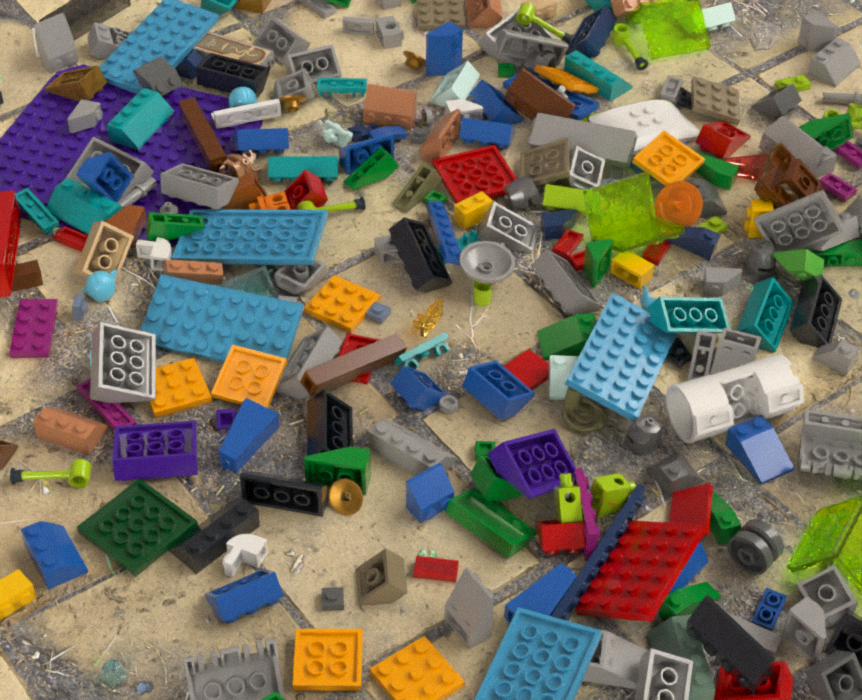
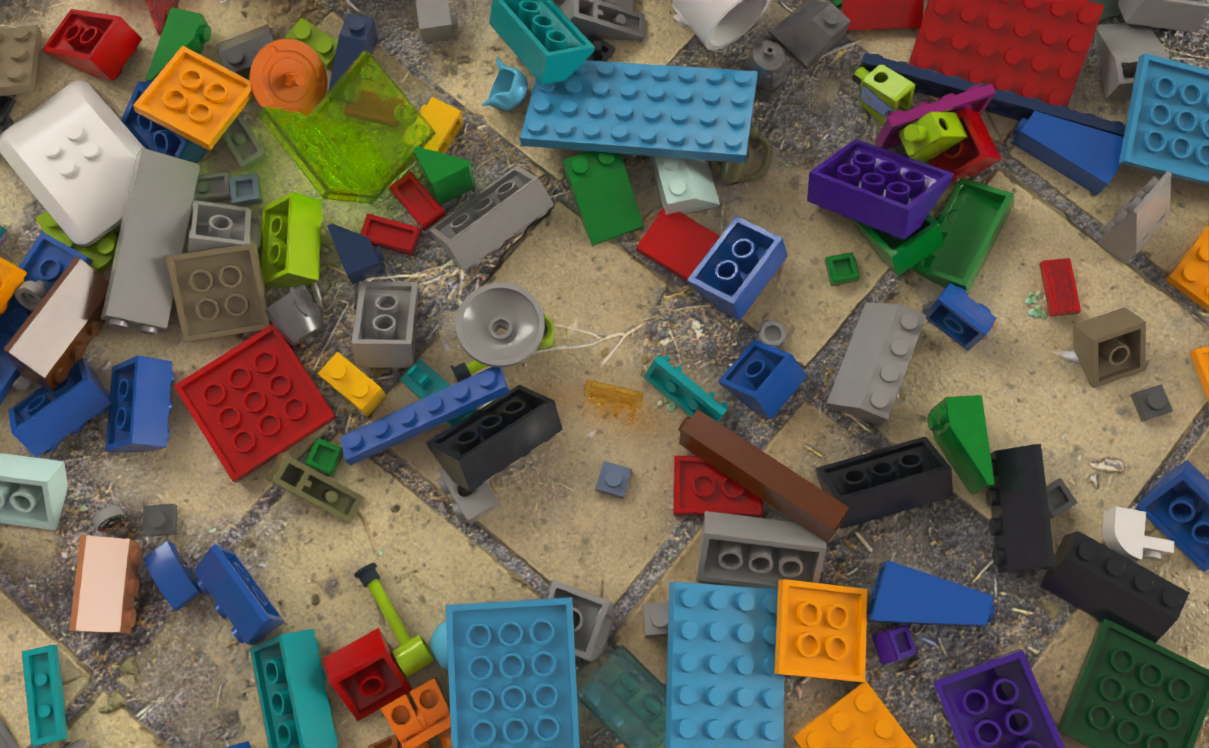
camera: 105 degrees left, 30 degrees up
light orange plate [304,275,381,333] -> none
light aqua hips [322,120,353,148] -> none
pearl gold piece [328,479,363,516] -> none
green slope [343,147,399,190] -> none
dark blue plate [347,123,376,143] -> none
nougat slope [420,109,460,163] -> none
white slope [445,99,483,125] -> none
none -> dark grey plate [1046,478,1078,519]

